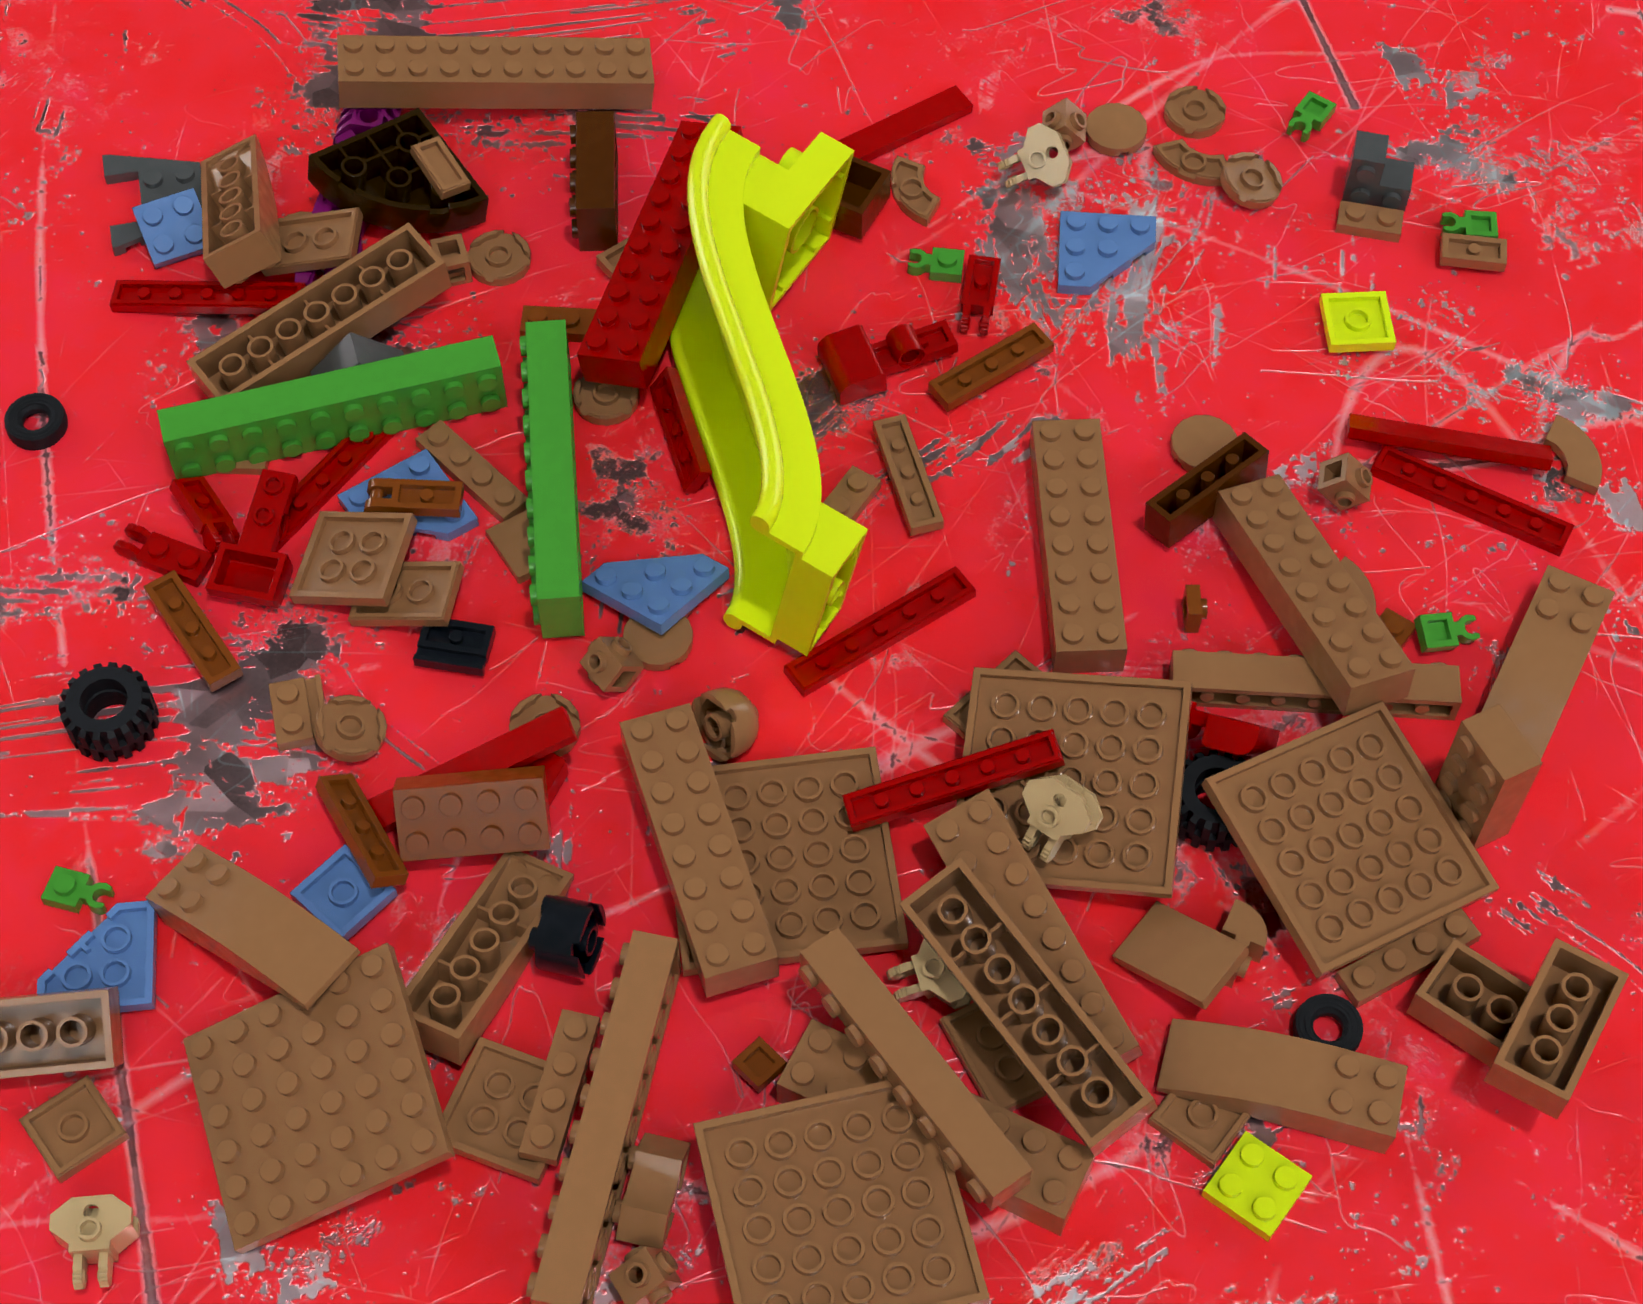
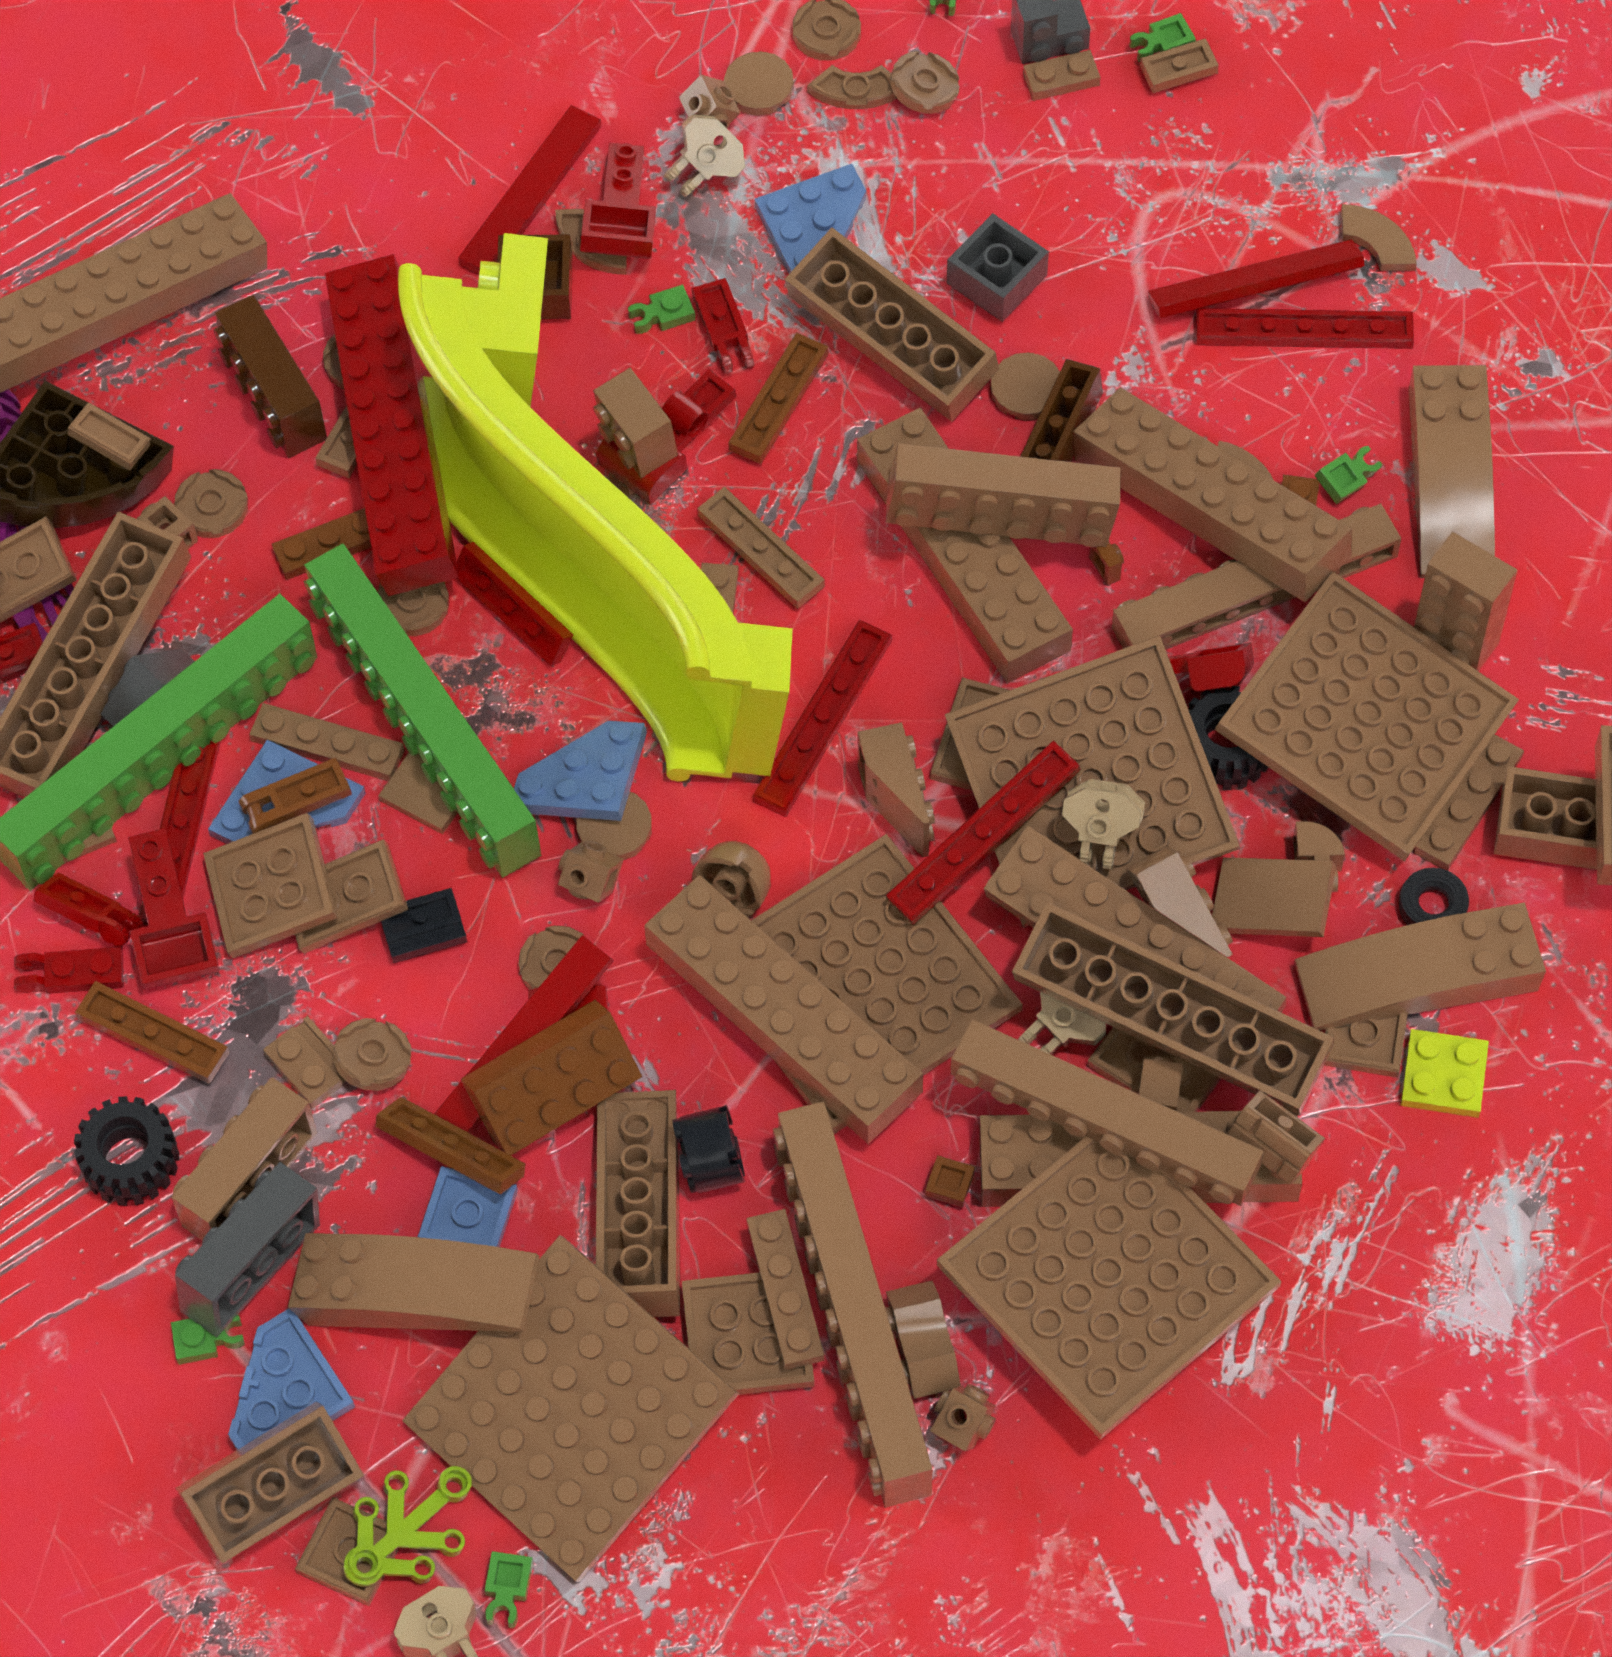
camera: 25 degrees left, 5 degrees up
medium nougat brick [1317,452,1373,511] -> none
neon yellow plate [1319,291,1396,353] -> none
none -> medium nougat brick [171,1077,318,1241]
none -> dark grey brick [175,1162,320,1338]
none -> lime plant [343,1466,472,1587]
none -> bright green plate [485,1551,533,1628]
none -> red plate [580,143,656,259]
none -> medium nougat brick [593,367,678,478]
none -> medium nougat brick [784,227,999,422]
none -> medium nougat slope [857,722,935,857]
none -> medium nougat brick [886,443,1120,547]
none -> dark grey brick [947,213,1049,322]
none -> medium nougat slope [1126,846,1233,957]
none -> medium nougat brick [1139,1057,1183,1111]
none -> medium nougat brick [1228,1091,1325,1185]

